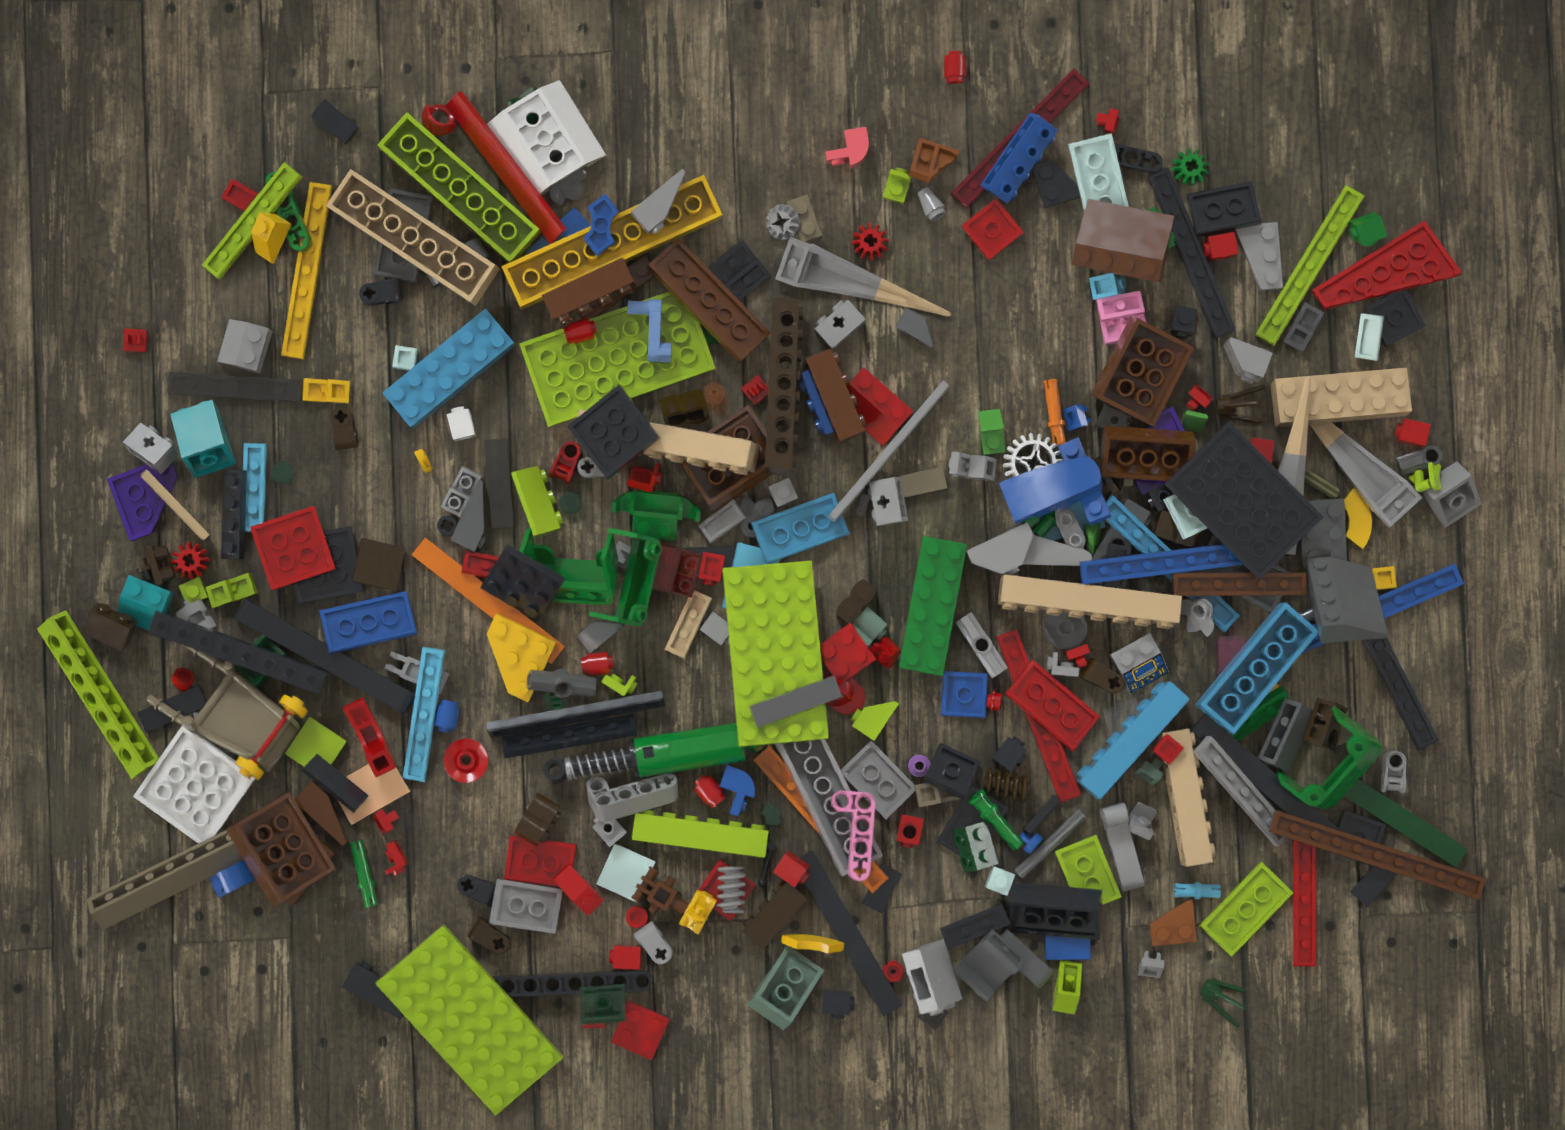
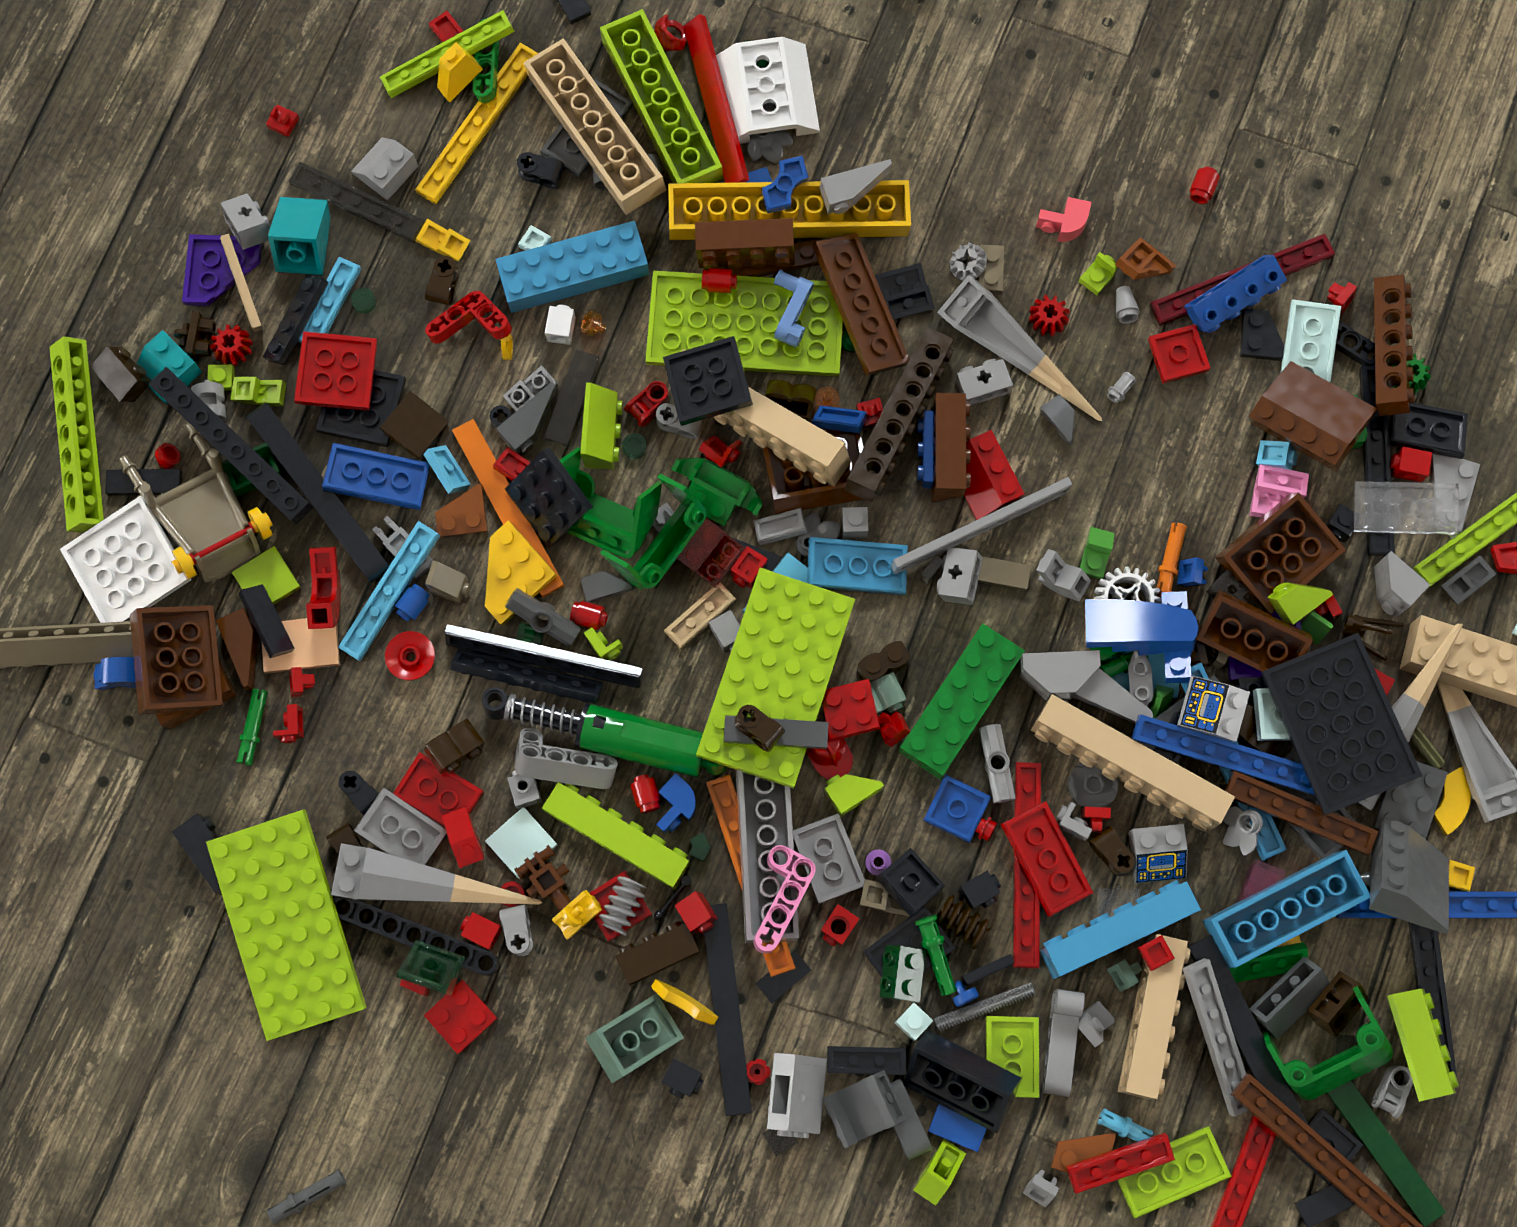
camera: 30 degrees right, 10 degrees down
none -> light grey plate [331,843,542,905]
none -> medium azure plate [423,445,471,494]
none -> red beam [425,291,512,344]
none -> dark tan slope [425,560,471,604]
none -> dark orange wing [435,484,488,537]
none -> clear orange tile [581,310,606,337]
none -> dark brown piece [735,705,785,752]
none -> blue tile [812,406,867,433]
none -> red tile [1066,1133,1175,1194]
none -> light grey pin [1107,372,1136,403]
none -> slope [1177,676,1250,742]
none -> lime slope [1267,582,1333,625]
none -> clear plate [1353,481,1459,539]
none -> reddish brown brick [1374,274,1414,416]
none -> lime slope [1387,989,1459,1102]

